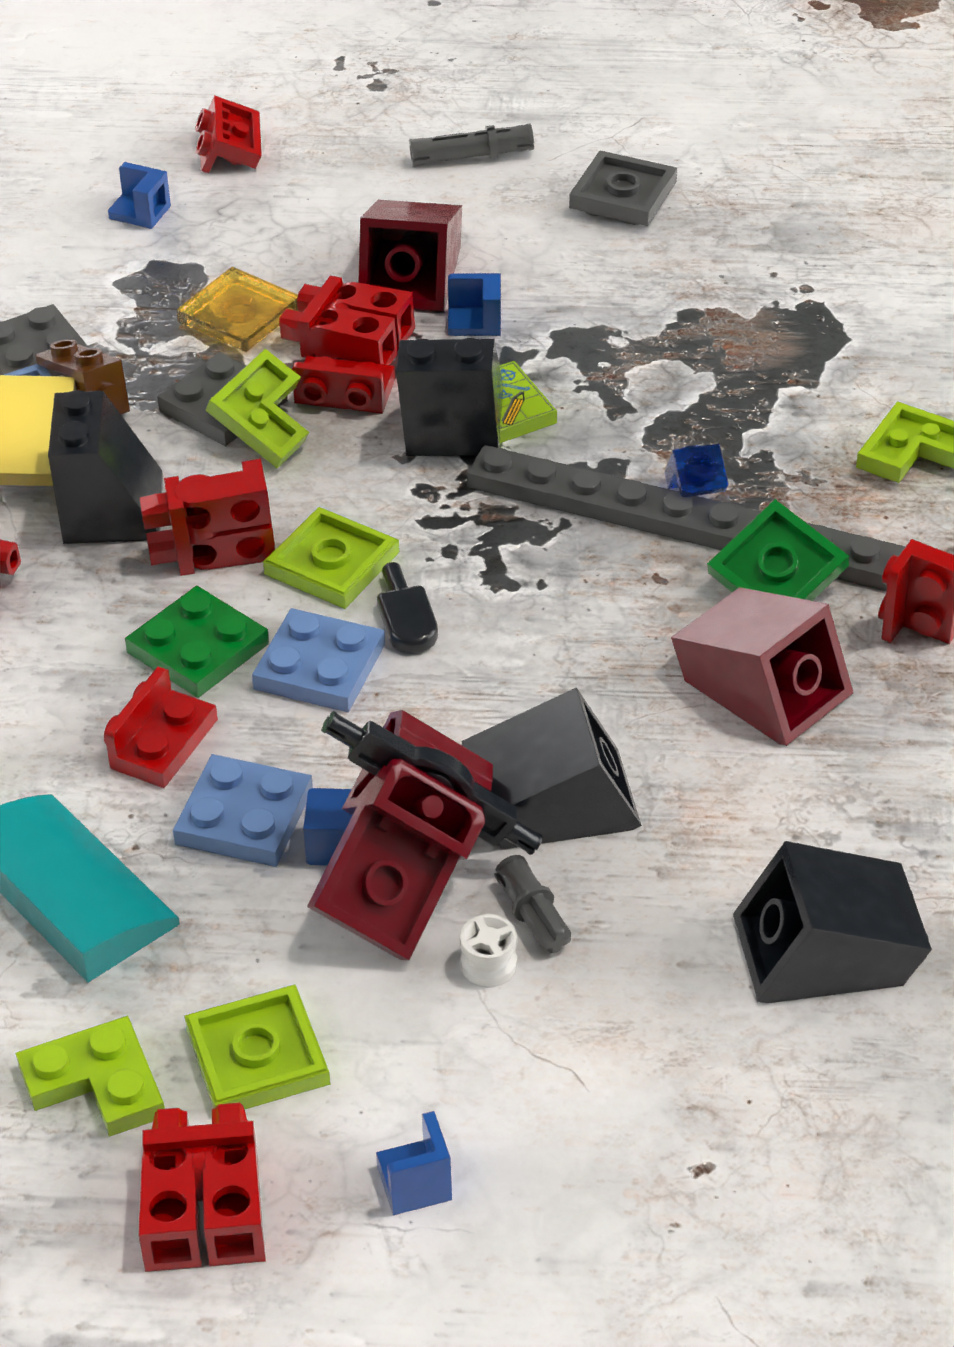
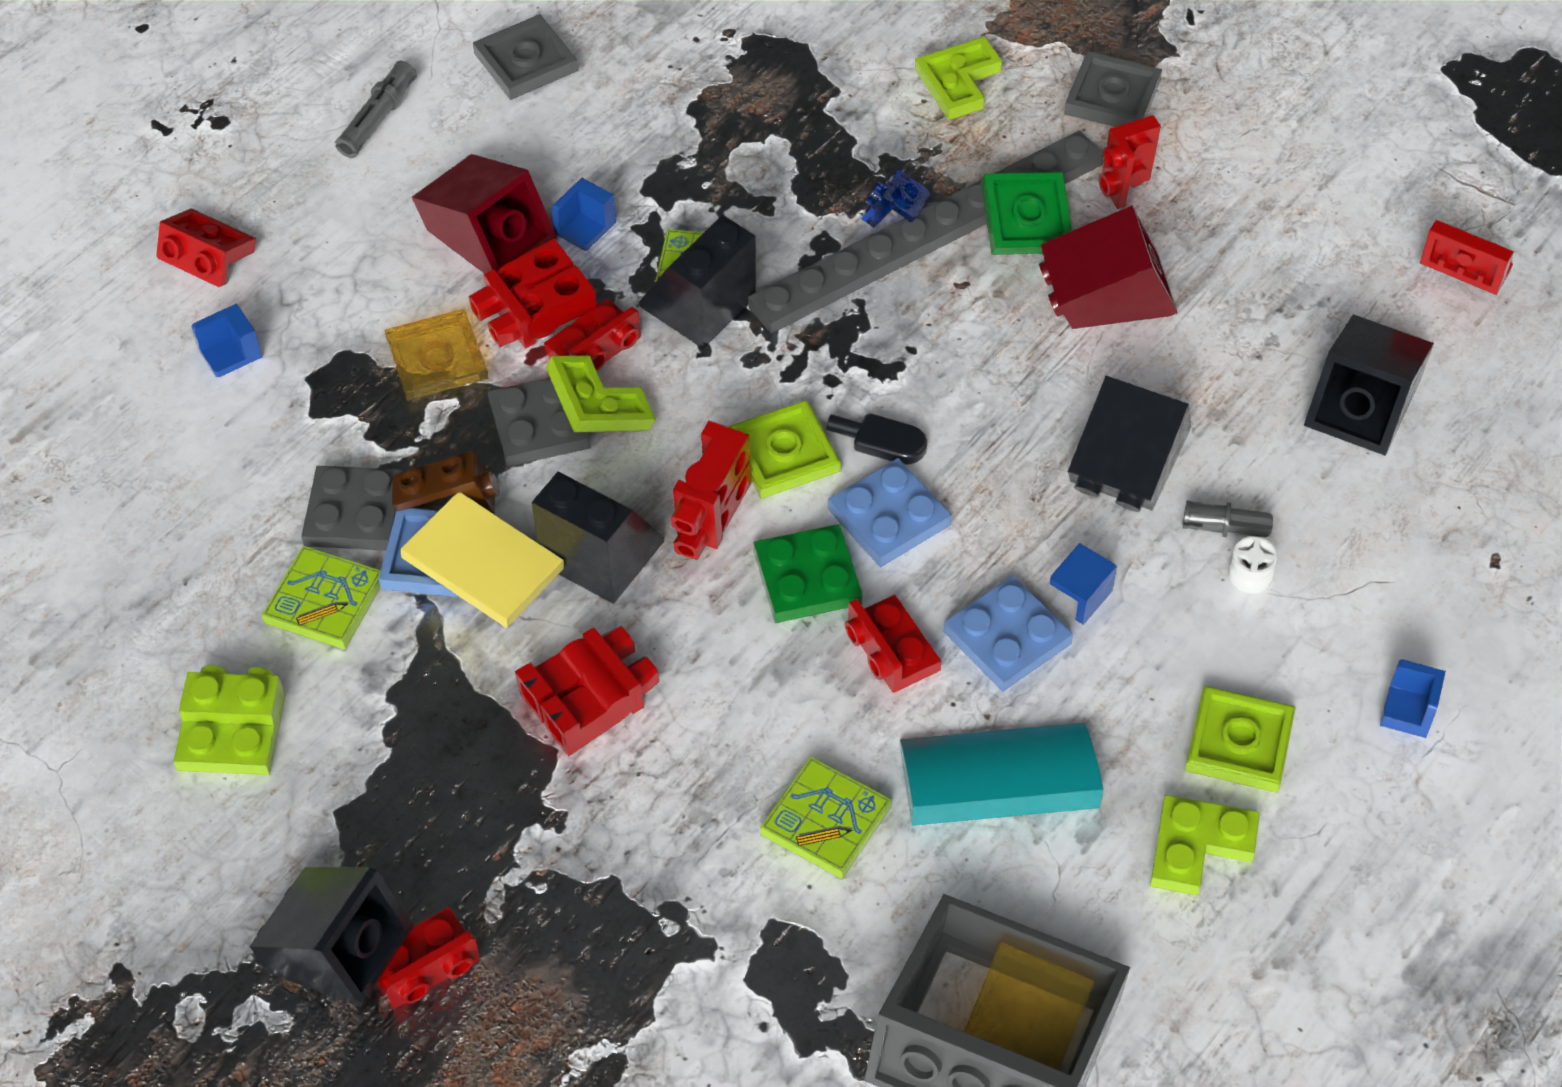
camera: 55 degrees left, 10 degrees up
red hips [139,1102,266,1272] -> none
dark red piece [307,710,543,960] -> none

